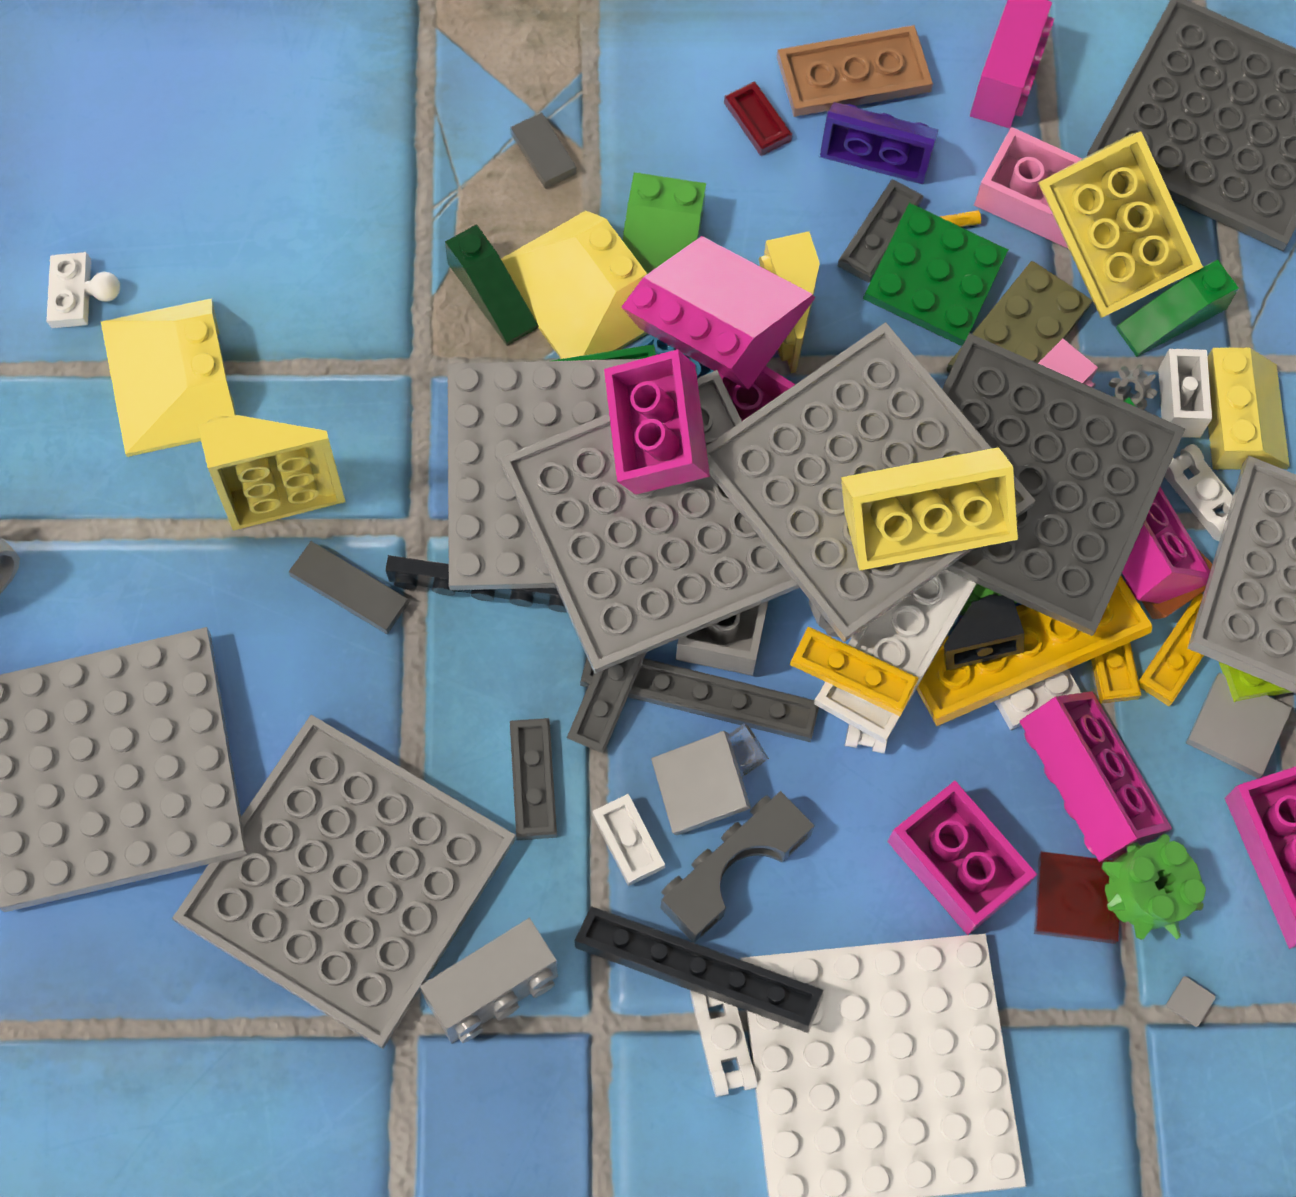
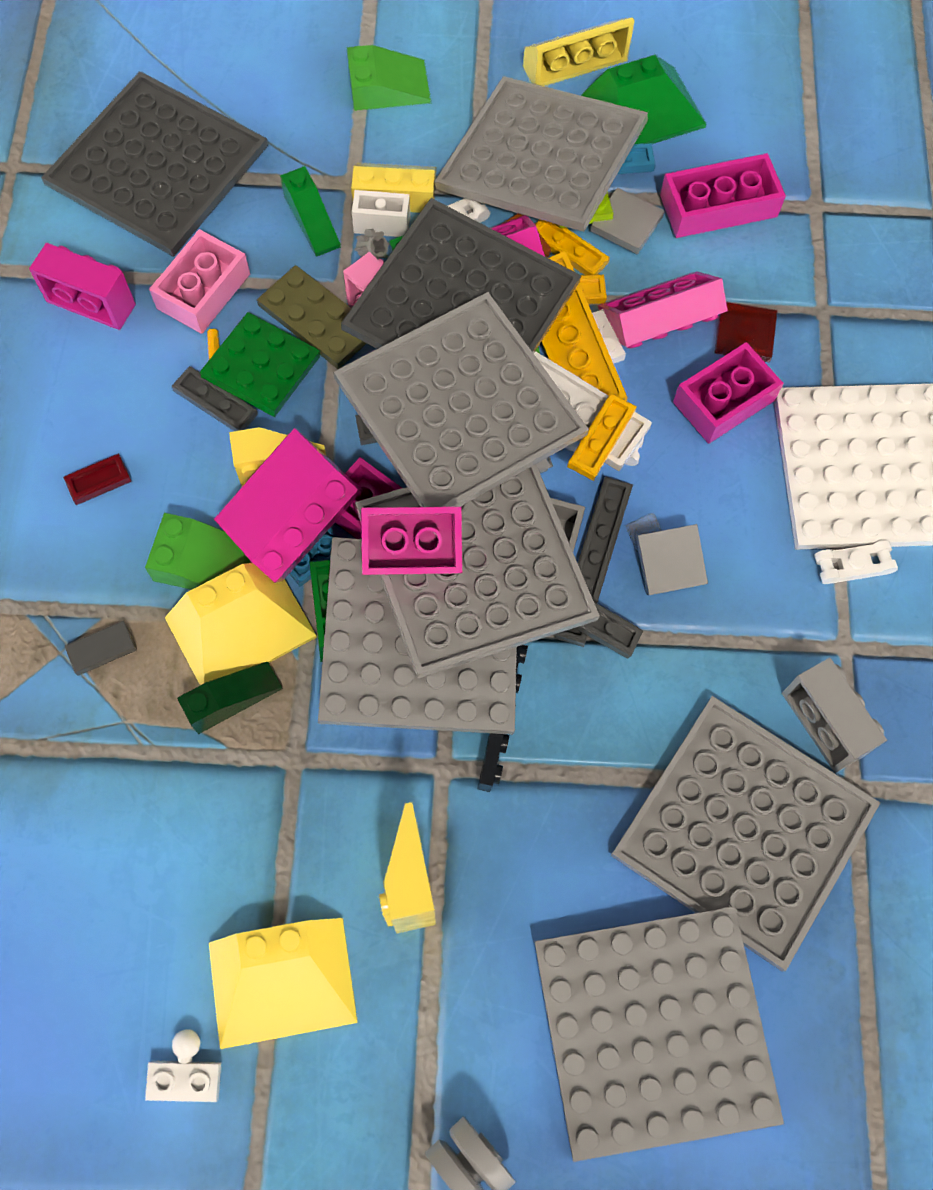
camera: 85 degrees left, 0 degrees up
dark grey tile [289,541,409,634] -> none
dark grey tile [510,718,557,840] -> none
black plate [574,906,824,1033] -> none
white plate [592,794,665,886] -> none
dark grey arch [660,791,814,943] -> none
medium nougat plate [777,25,933,117] -> none
dark purple slope [819,102,939,184] -> none
light yellow slope [841,447,1018,570] -> none
black slope [944,594,1024,671] -> none
light yellow slope [1038,131,1203,318] -> none
bright green brick [1102,834,1206,940] -> none
light grey piece [1165,976,1216,1027] -> none

